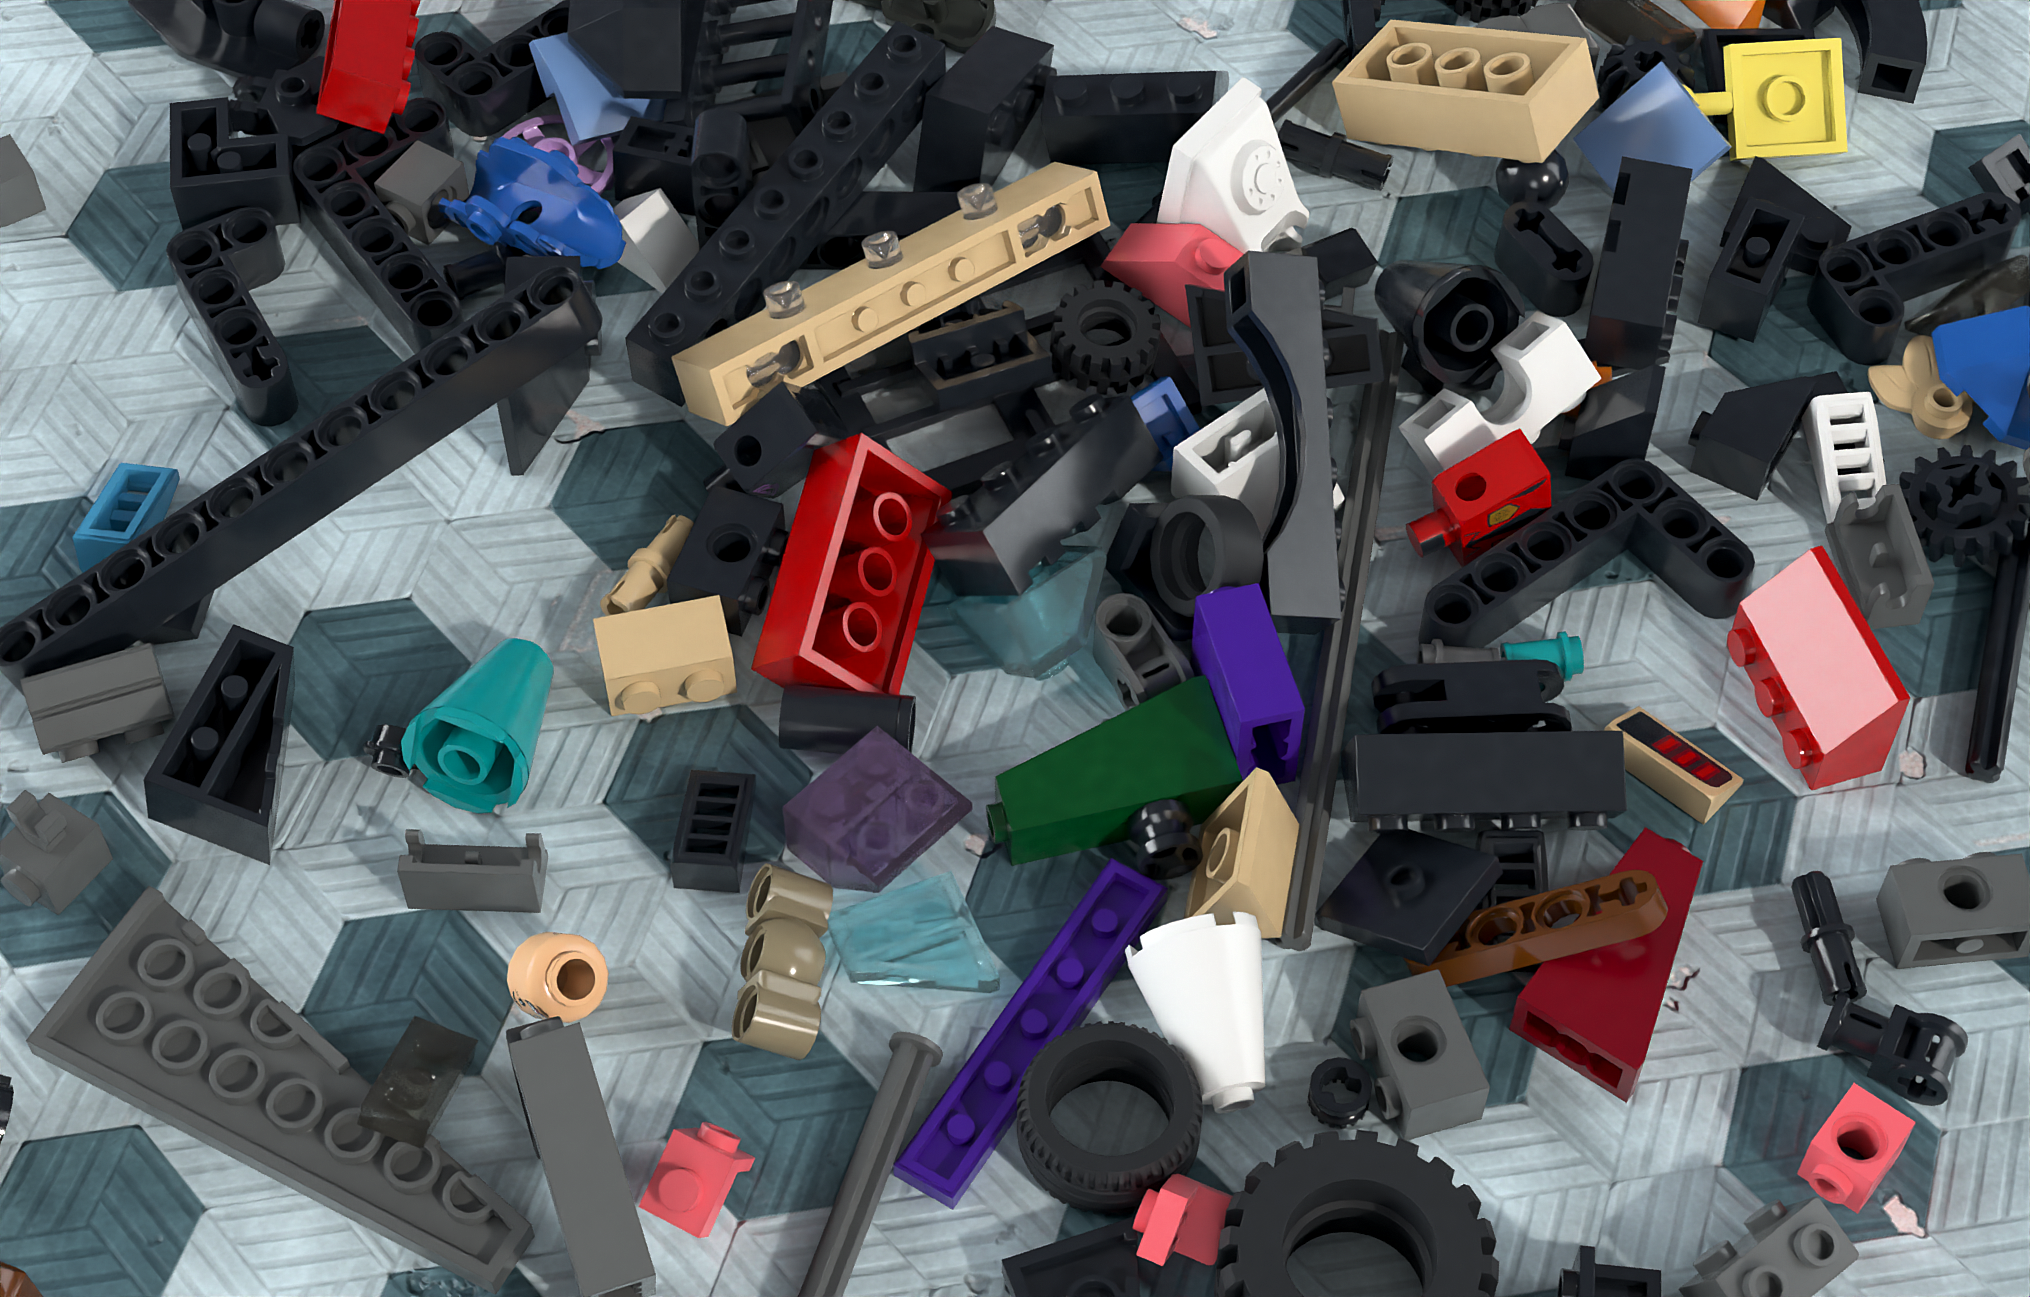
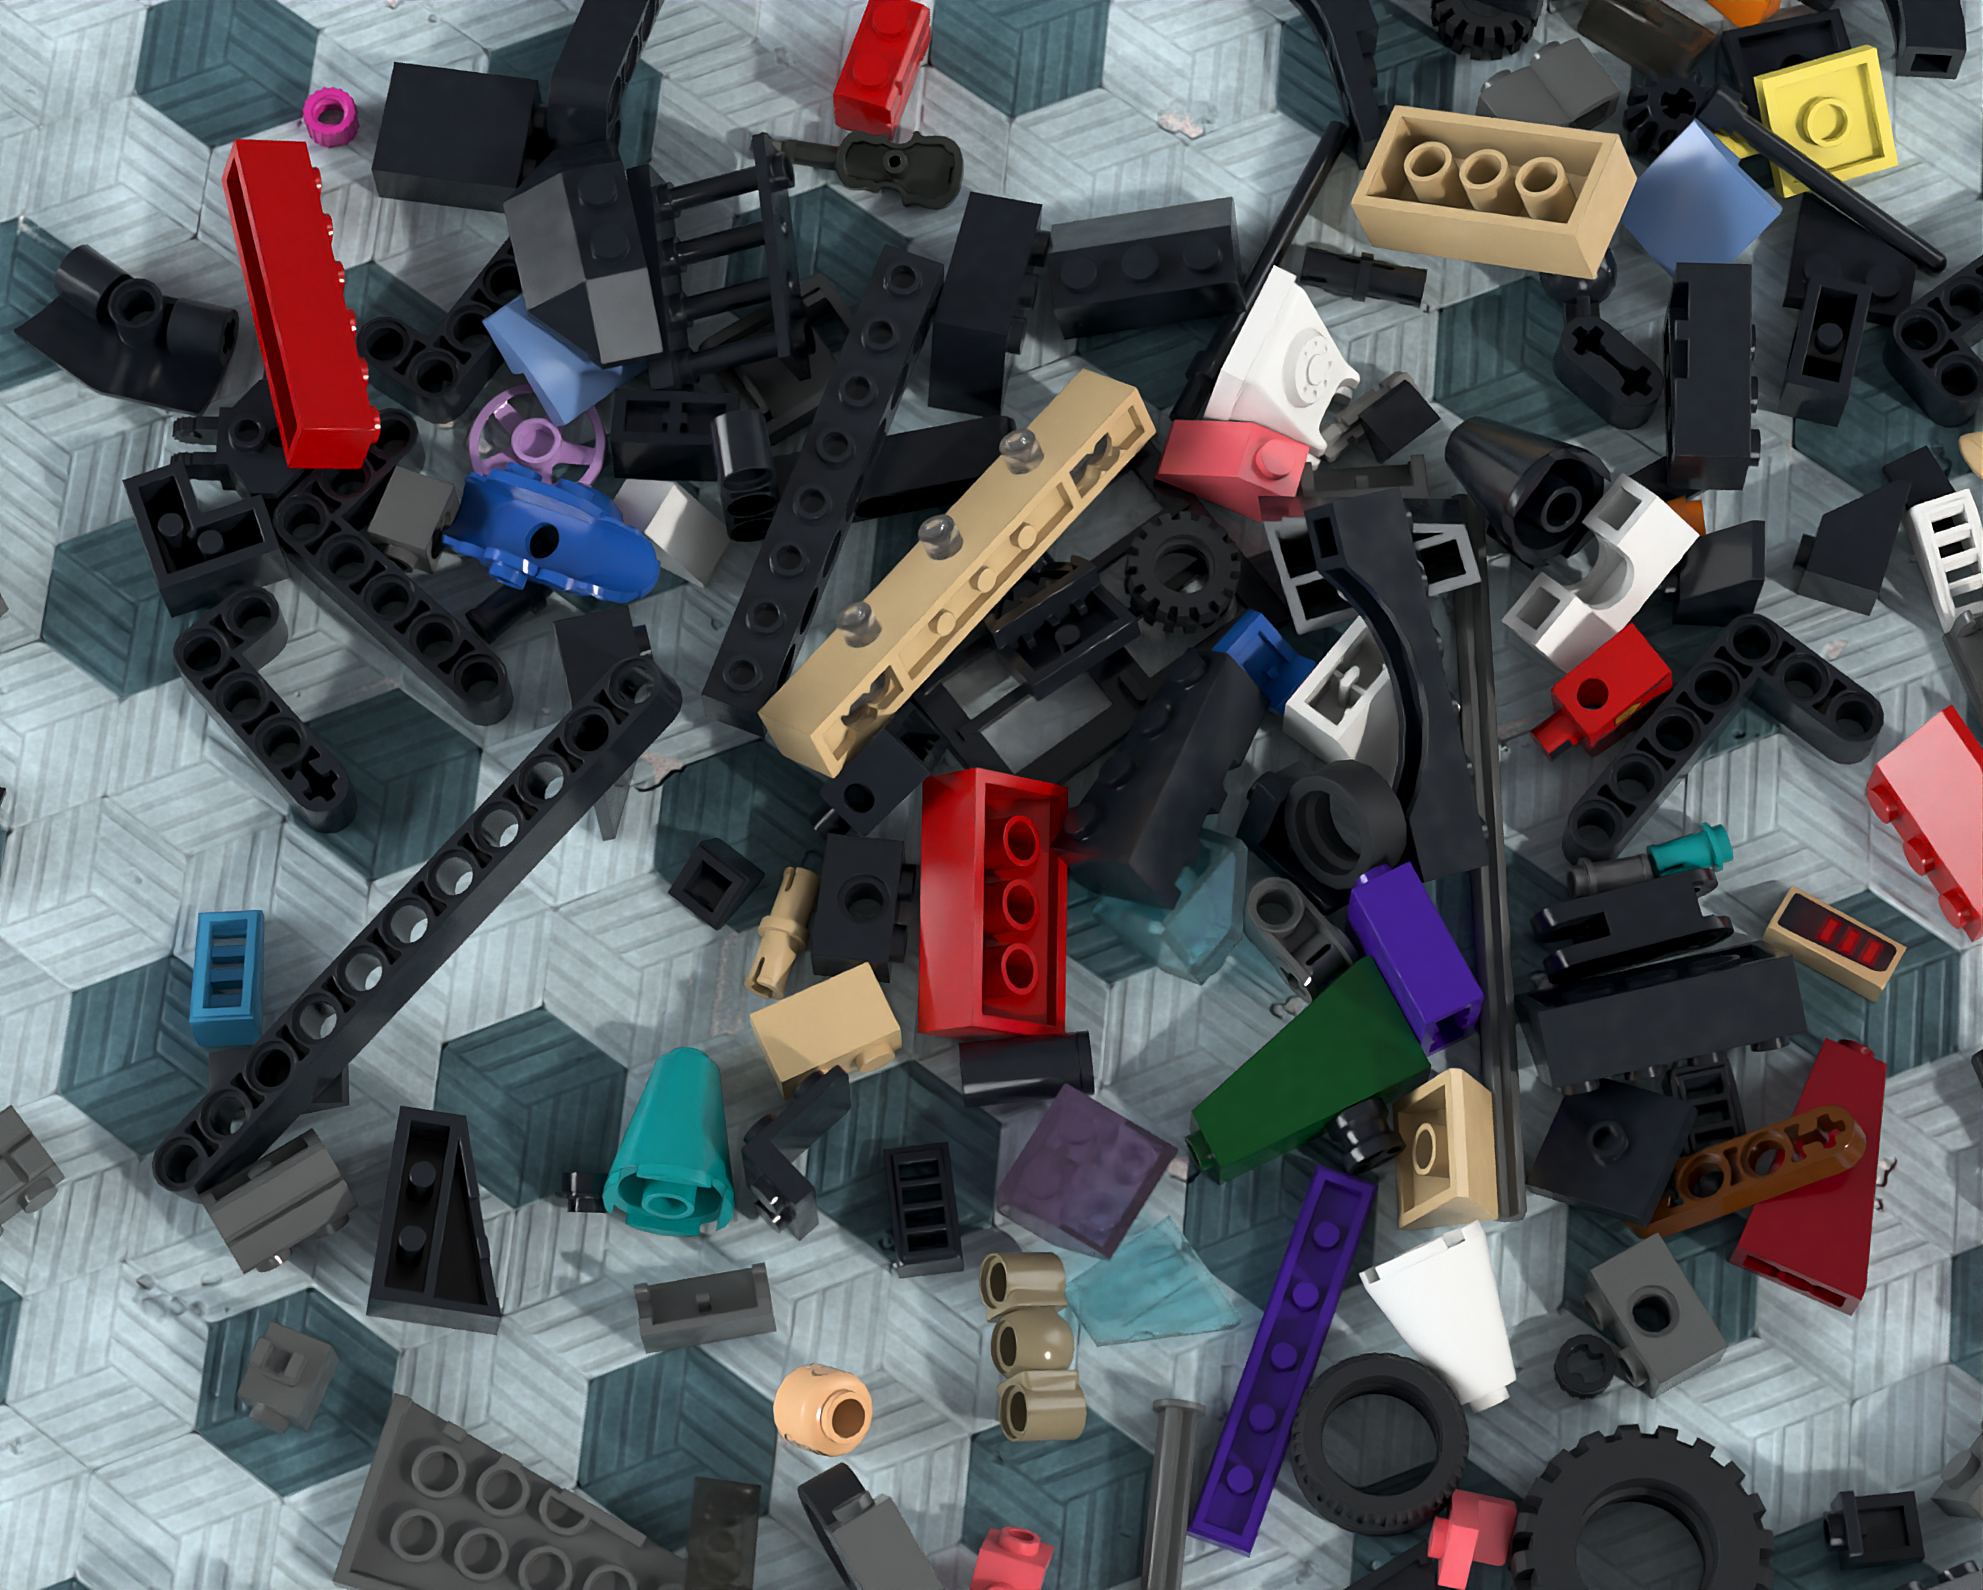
camera: 10 degrees left, 15 degrees up
none -> black slope [668,838,765,931]
none -> black bracket [741,1065,851,1241]
none -> black piece [1693,80,1947,275]

